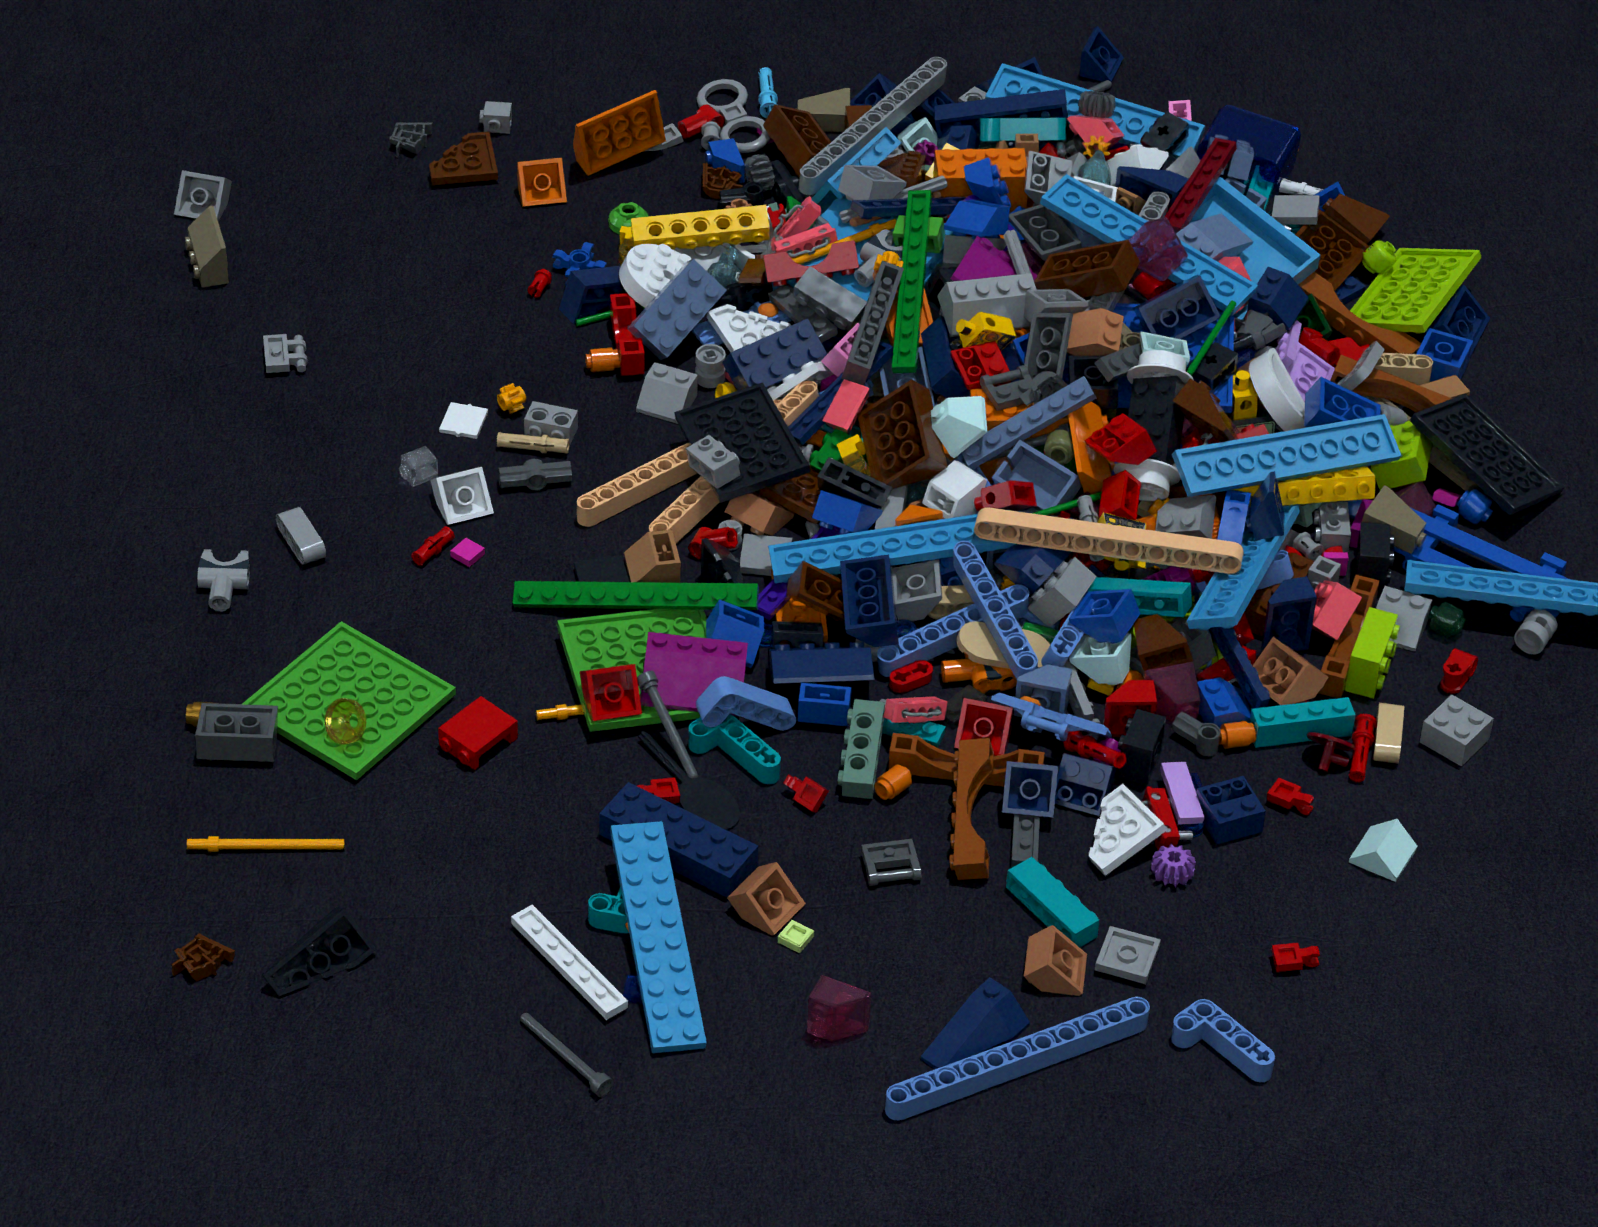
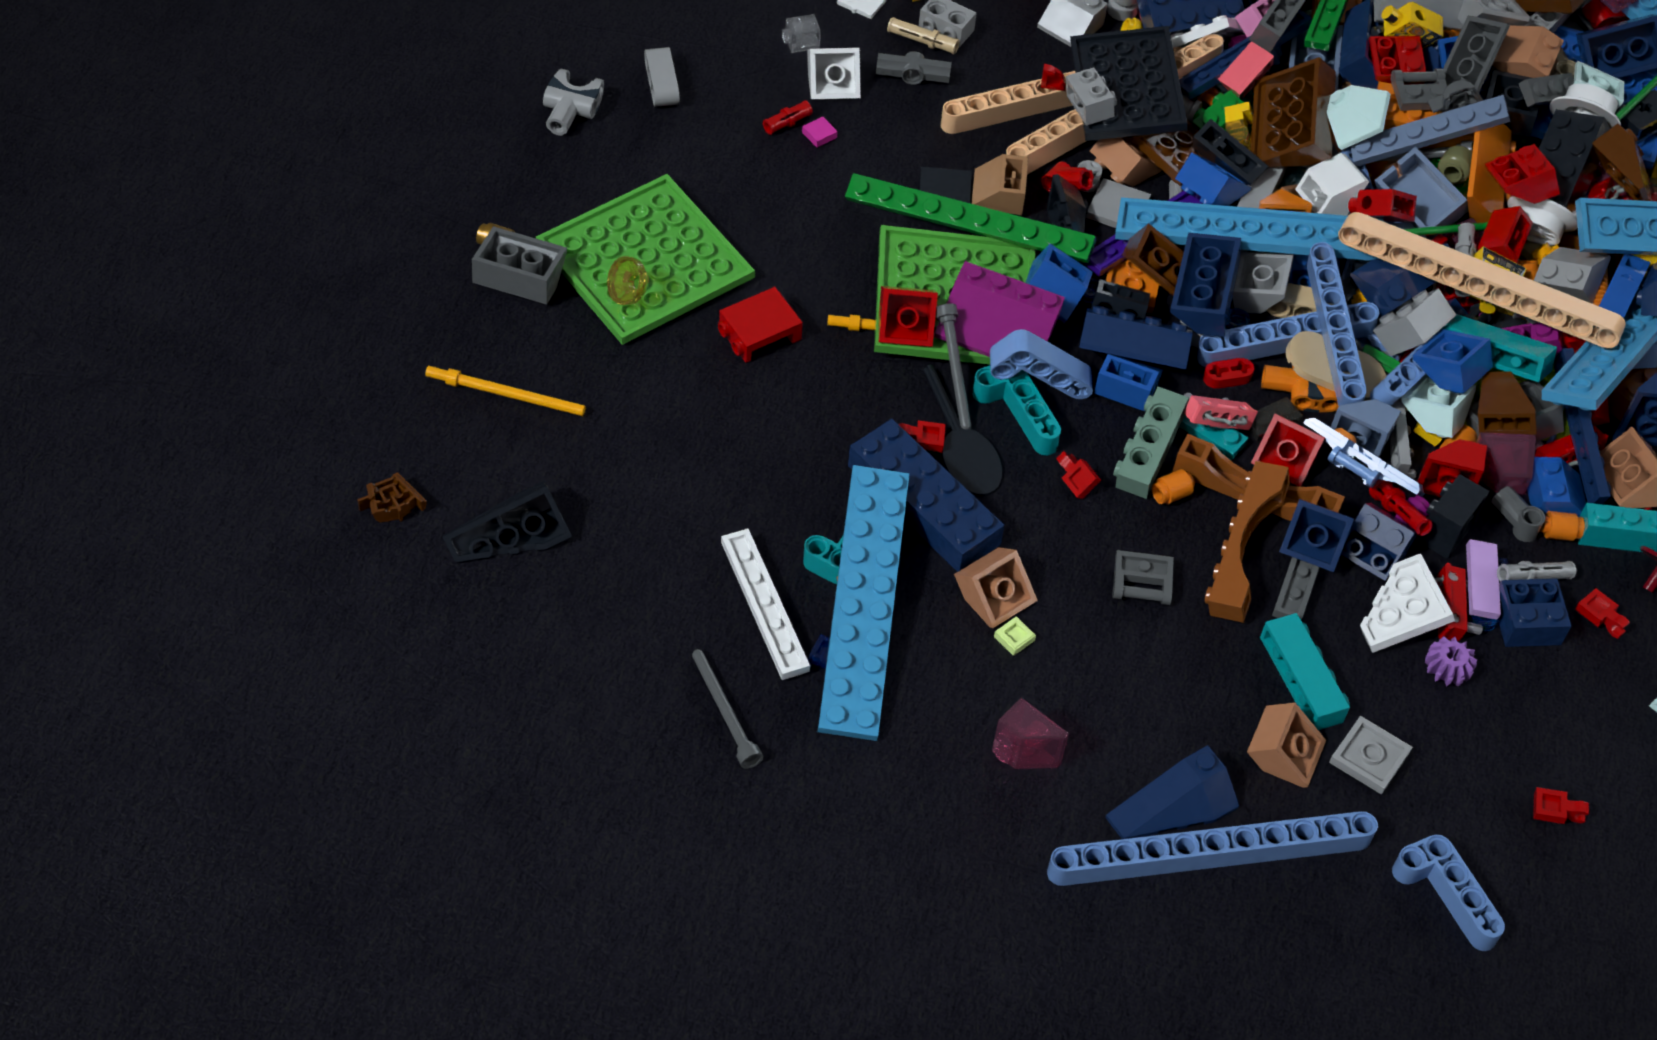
camera: 15 degrees right, 10 degrees up
none -> red tile [1041,64,1066,91]
none -> light grey pin [1497,561,1576,581]

